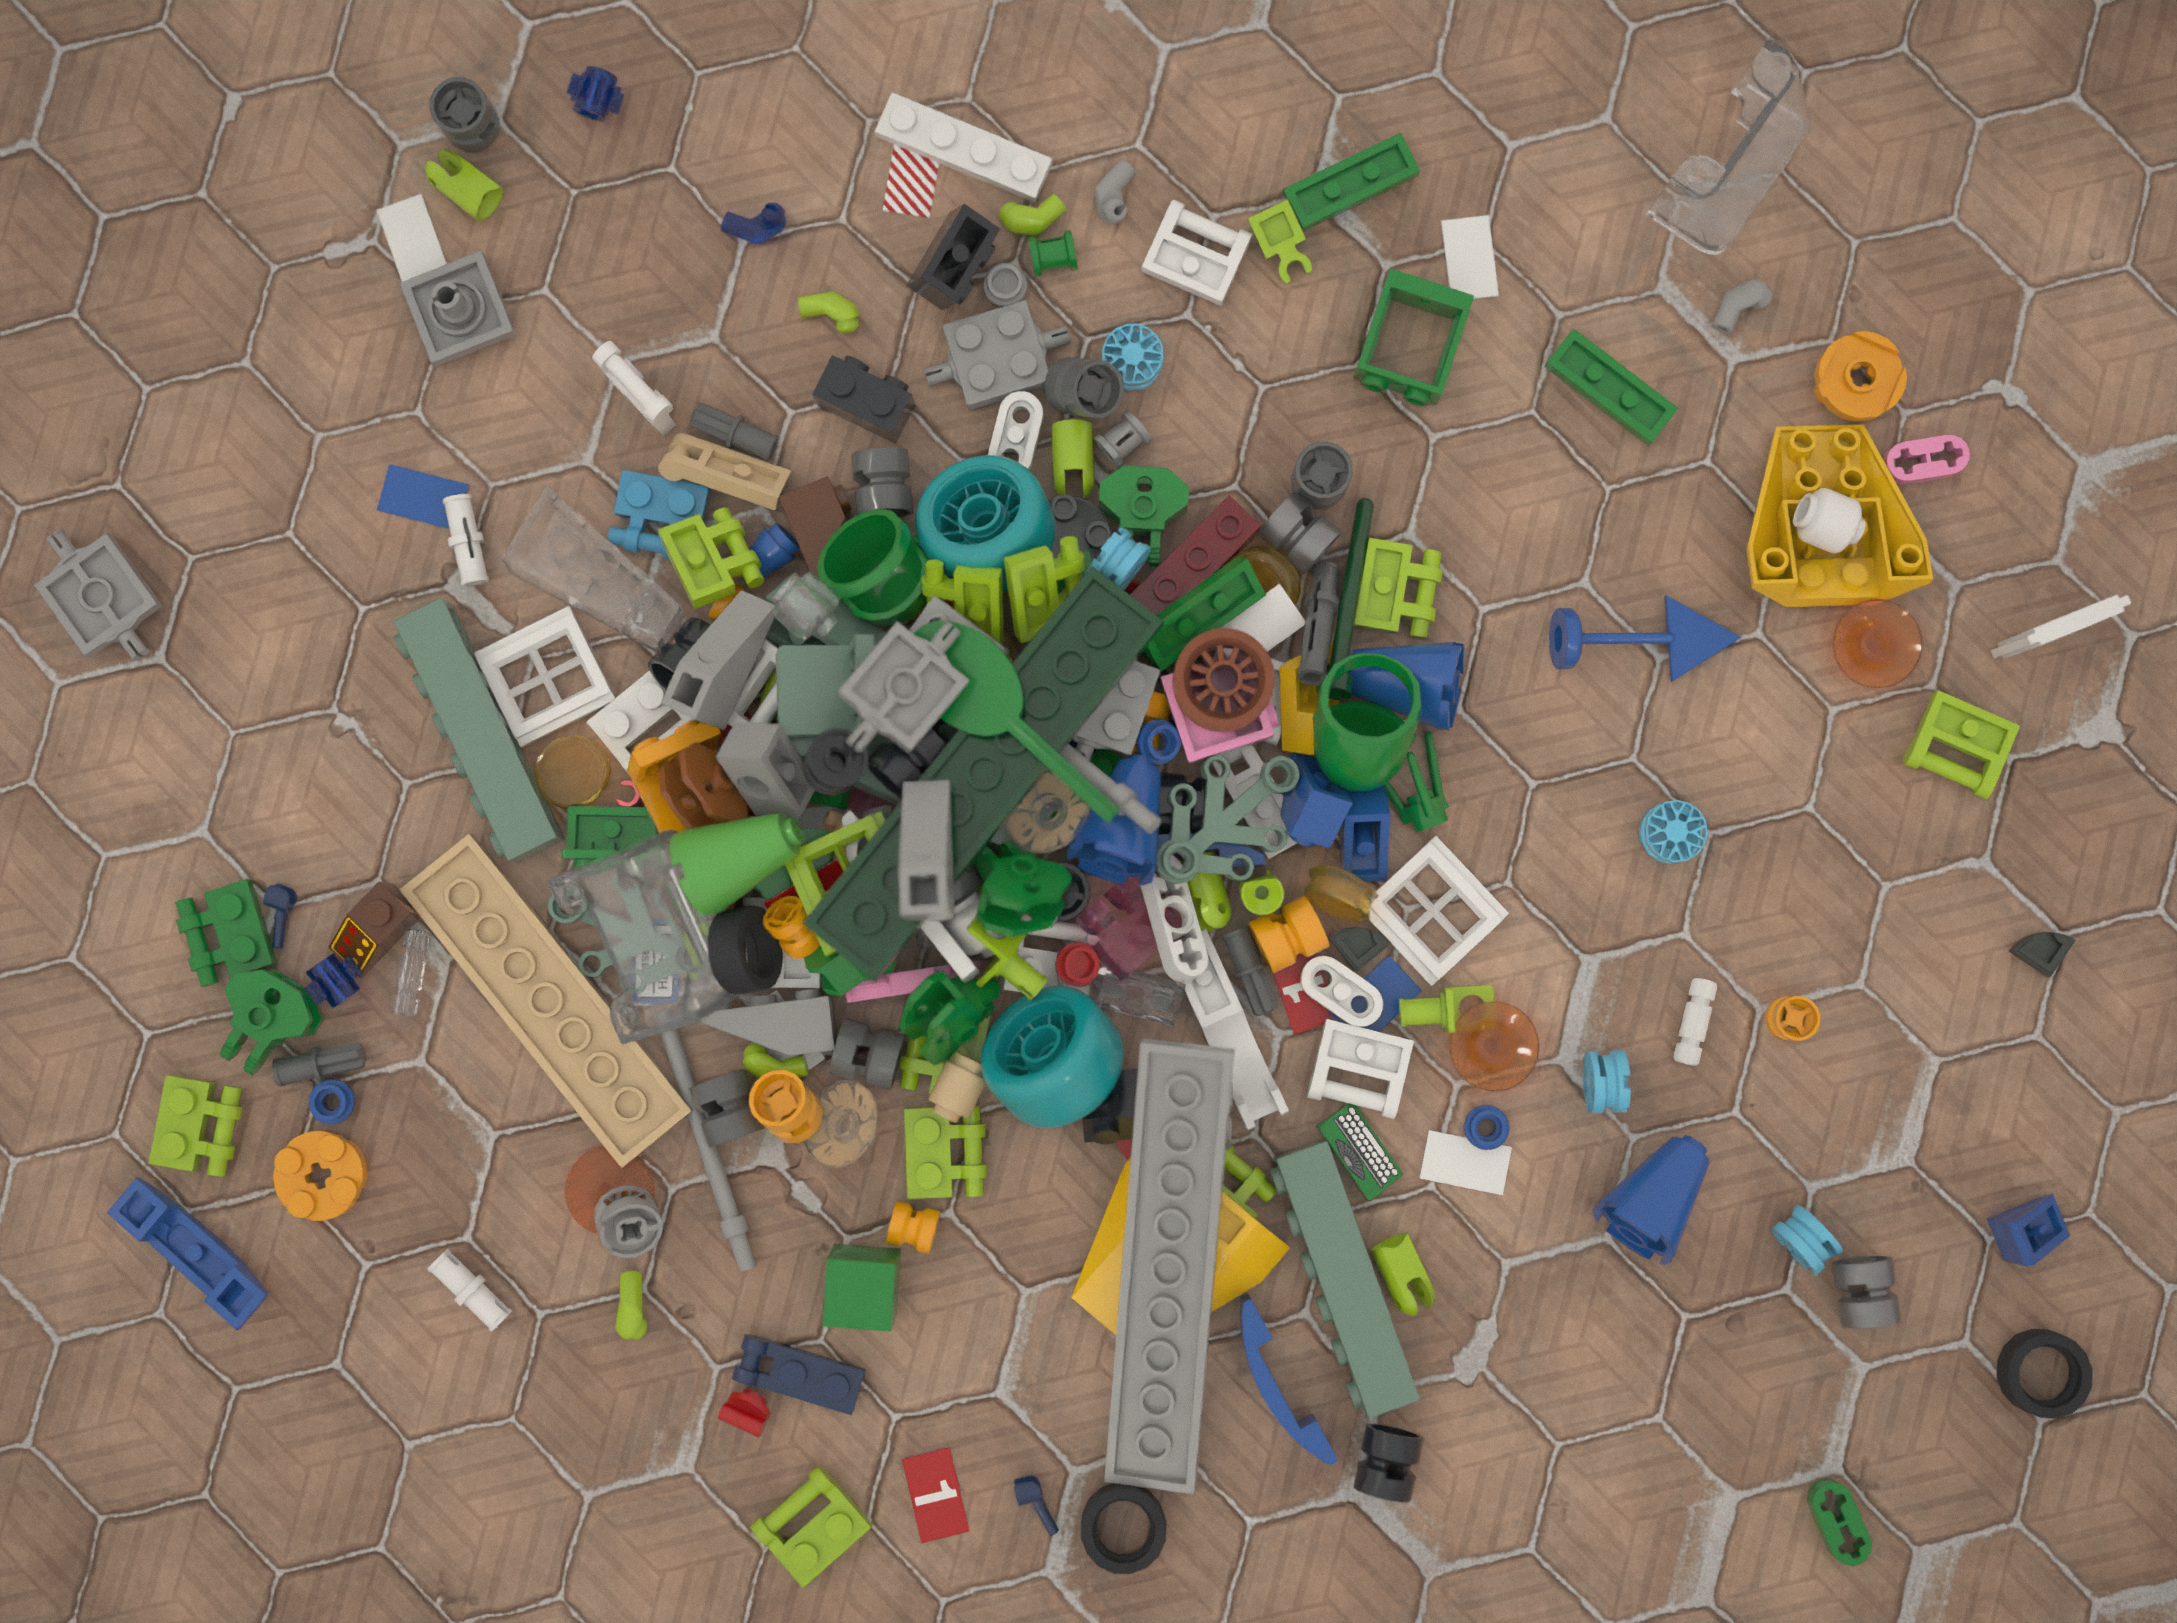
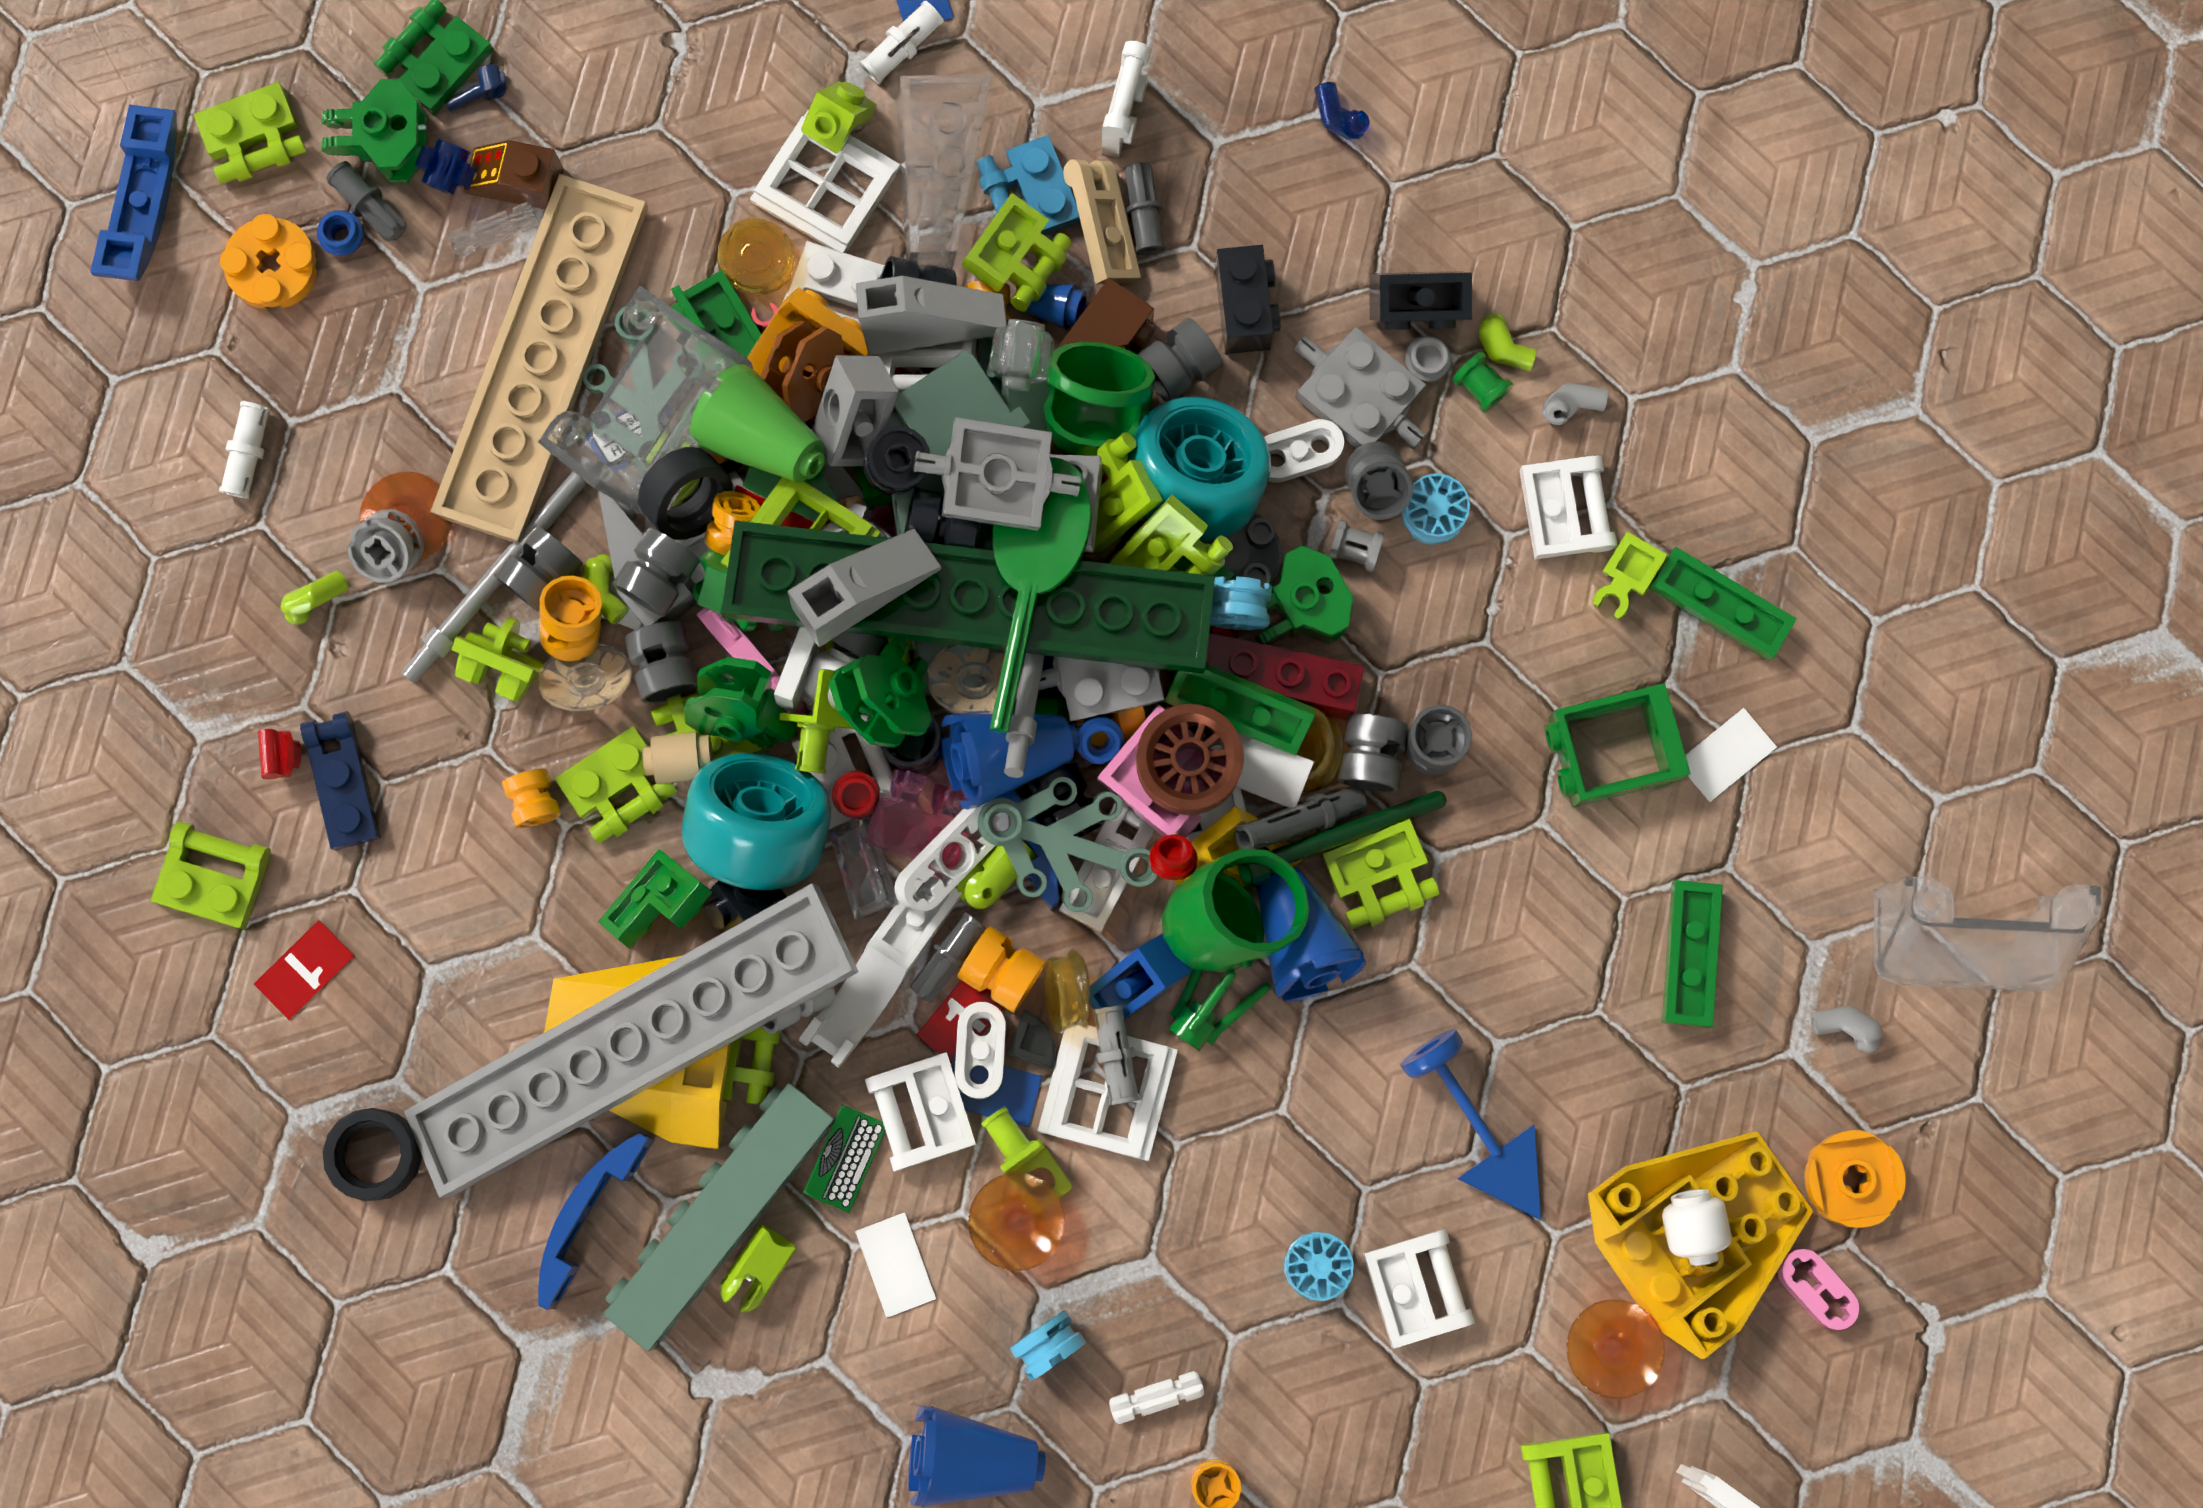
camera: 55 degrees right, 5 degrees down
sand green brick [393,598,565,863] -> none
lime arm [798,291,860,333] -> none
green head [822,1244,901,1332] -> none
white plate [875,92,1052,203] -> none
sticker [883,144,939,218] -> none
dark blue hand [1014,1476,1059,1536] -> none
lime piece [1051,419,1095,499] -> none
lime piece [1238,868,1284,915] -> none
blue slope [1280,752,1353,849] -> none
black wheel [1353,1423,1424,1503] -> none
blue plate [1464,1105,1509,1150] -> none
none -> lime hips [451,617,548,702]
none -> green plate [598,849,712,949]
none -> dark grey wheel [612,527,700,617]
none -> lime bracket [801,81,877,153]
none -> light grey pin [1092,1005,1140,1106]
none -> red plate [1149,834,1198,880]
none -> white plate [1363,1229,1475,1348]

